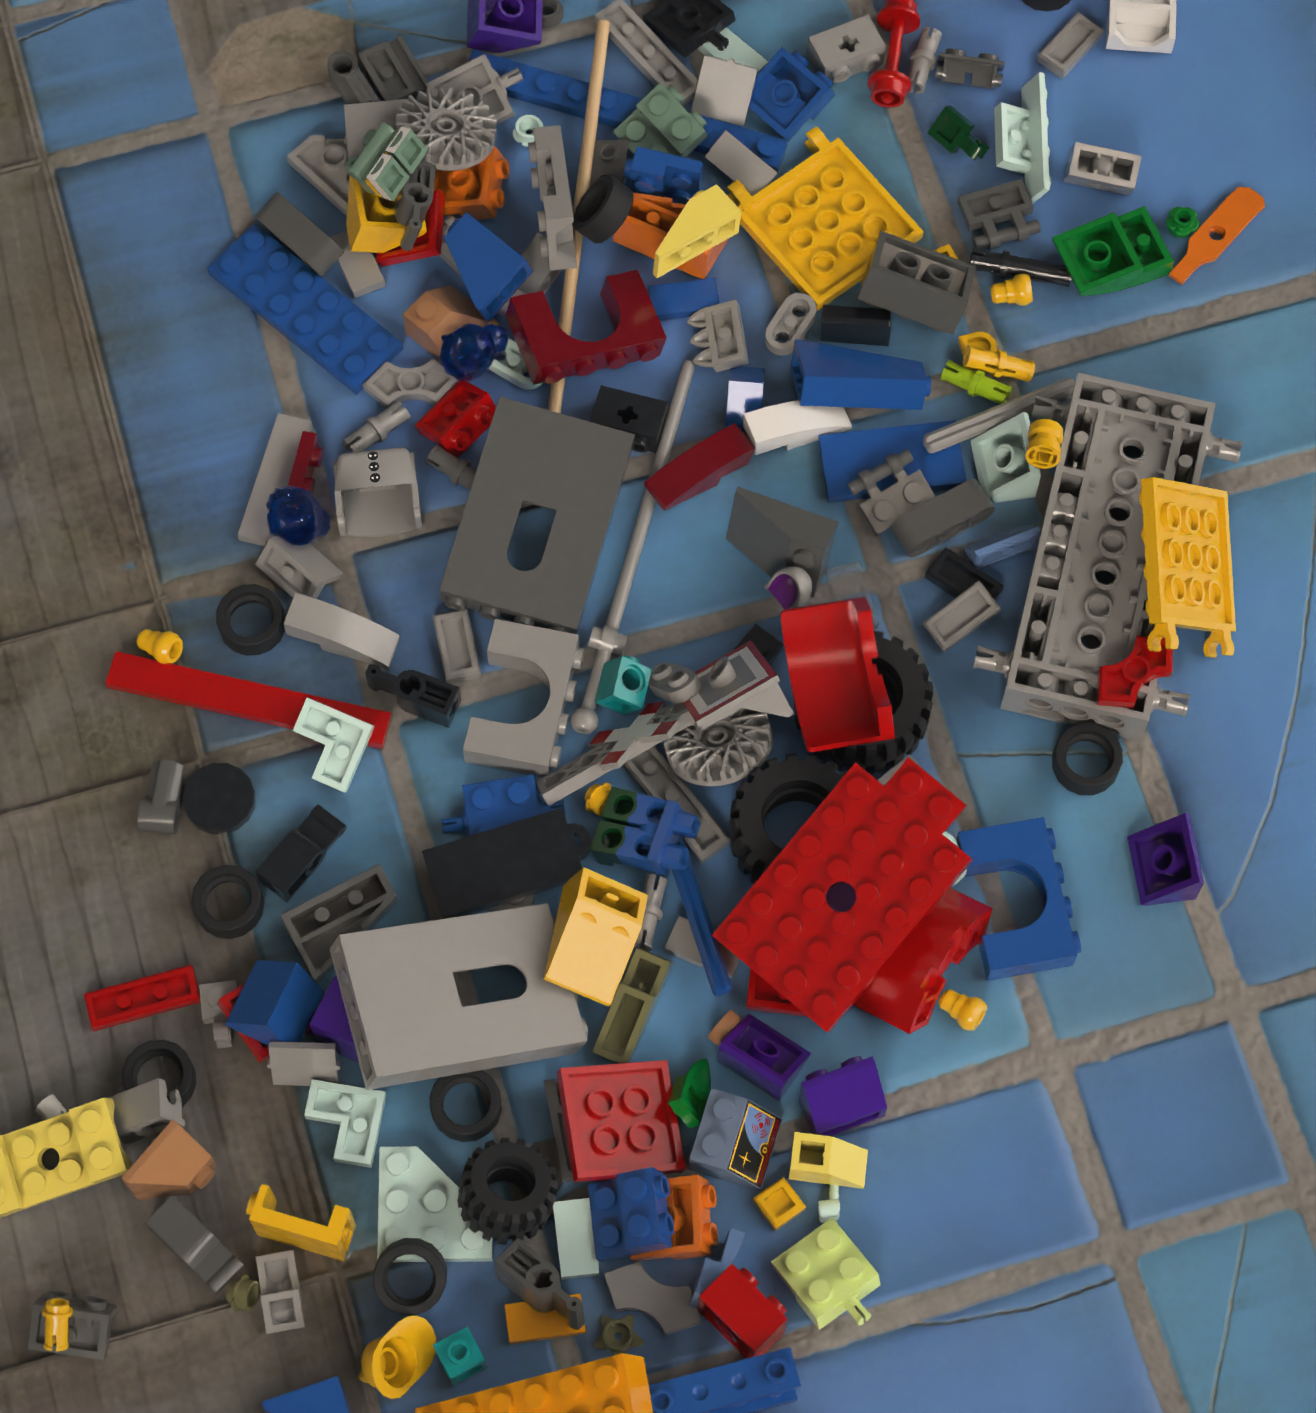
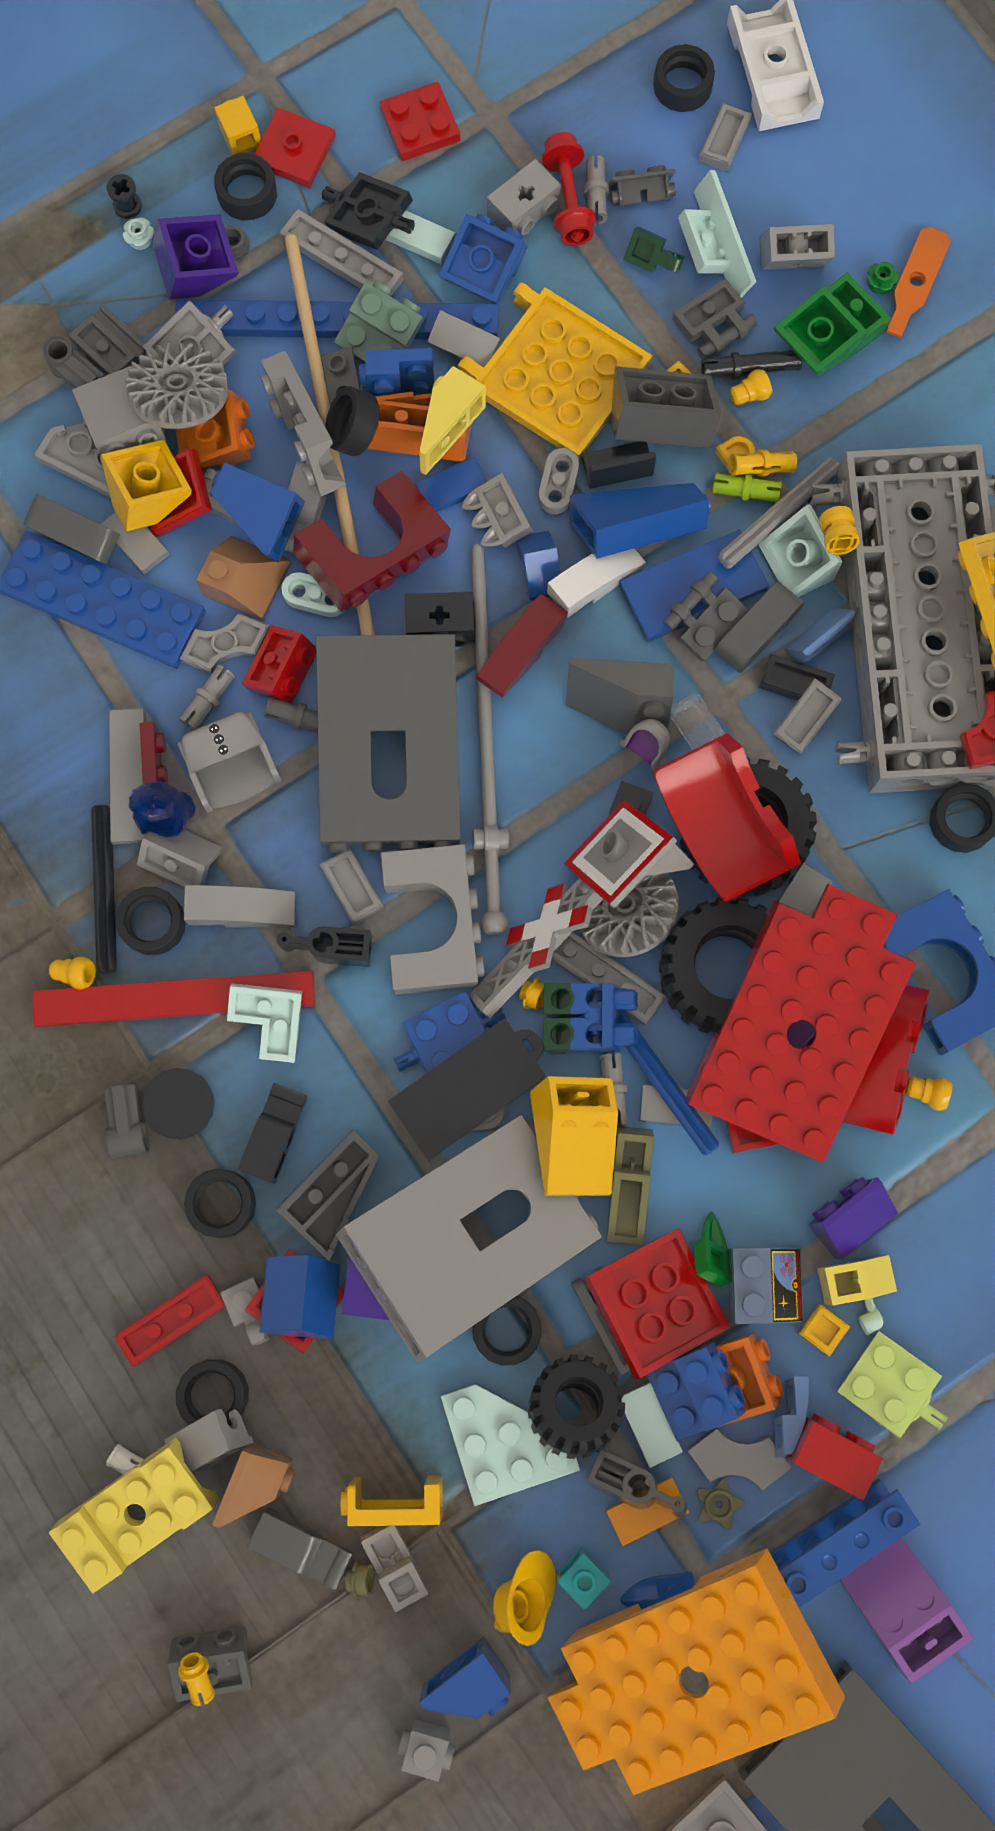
camera: 15 degrees left, 10 degrees up
light grey piece [267,1042,341,1086] -> none
light aqua plate [304,1079,387,1168] -> none
sand green hips [344,122,428,201] -> none
black tyre [373,1238,447,1315] -> none
dark grey piece [394,161,436,251] -> none
clear blue piece [440,323,508,381] -> none
light aqua plate [513,115,543,147] -> none
teal brick [594,655,652,715] -> none
light grey plate [648,662,702,704] -> none
light grey piece [691,55,758,126] -> none
medium nougat tile [707,1009,741,1046] -> none
dark purple slope [717,1014,811,1101] -> none
none -> black axle [91,805,117,974]

